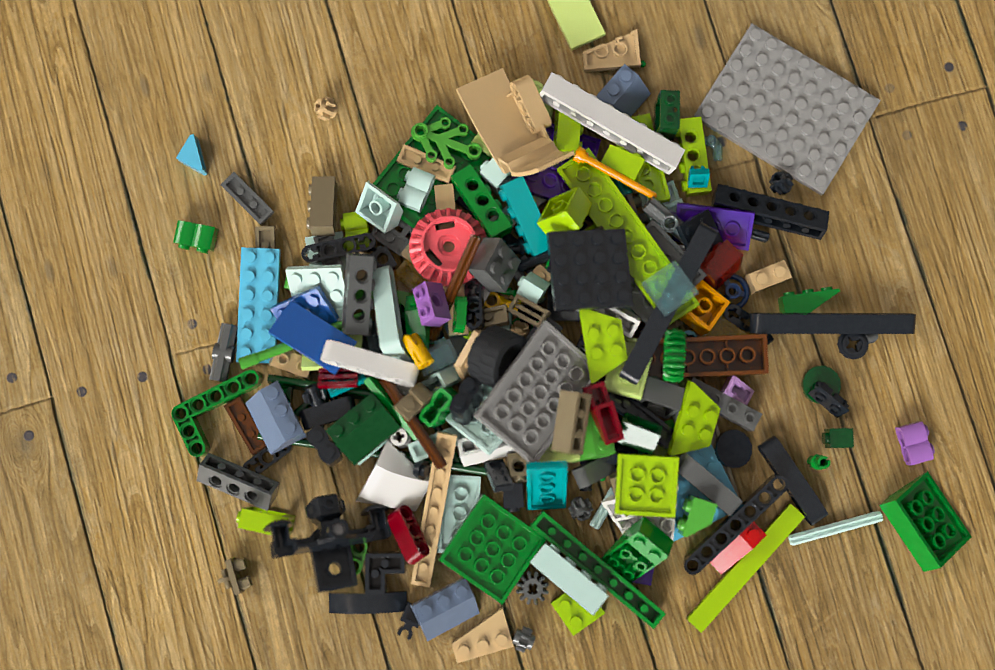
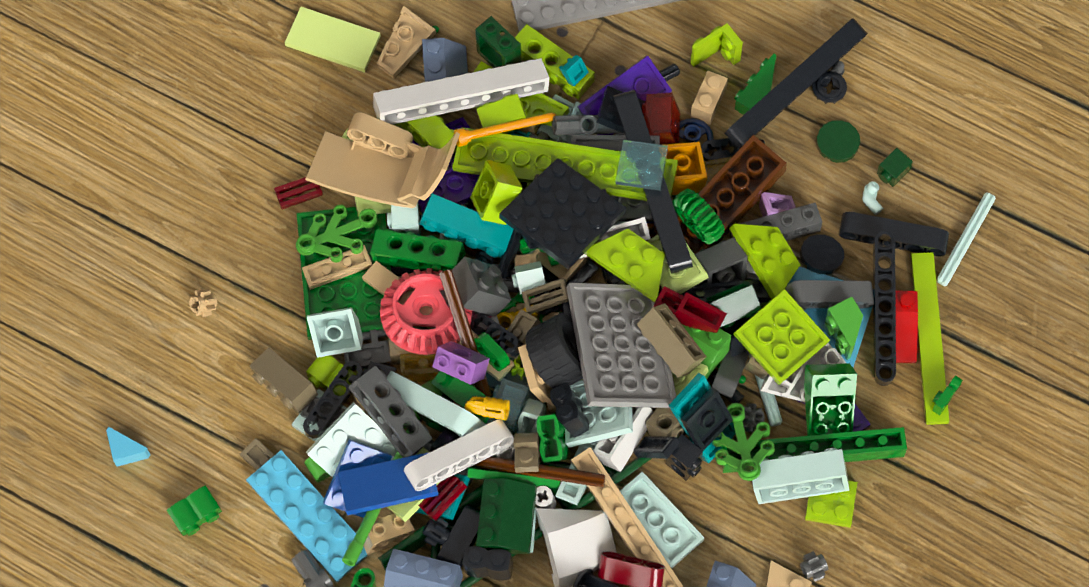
camera: 45 degrees left, 15 degrees down
dark grey plate [220,172,275,225] -> none
light aqua brick [397,167,435,213] -> none
black plate [413,460,431,480] -> none
green plate [438,494,546,605] -> none
dark grey gear [516,571,549,605] -> none
clear light blue arm [704,135,723,161] -> none
black brick [711,184,830,240] -> none
black gear [769,171,794,195] -> none
green pin [807,454,830,470] -> none
black hinge [808,381,849,418] -> none
green slope [879,471,972,572] -> none
medium lavender brick [895,421,935,465] -> none
none -> dark red tile [274,177,323,210]
none -> black plate [681,387,733,451]
none -> lime bracket [691,23,743,67]
none -> bright green plant [712,403,775,481]
none -> light aqua arm [862,181,883,215]
none -> green plate [932,375,963,416]

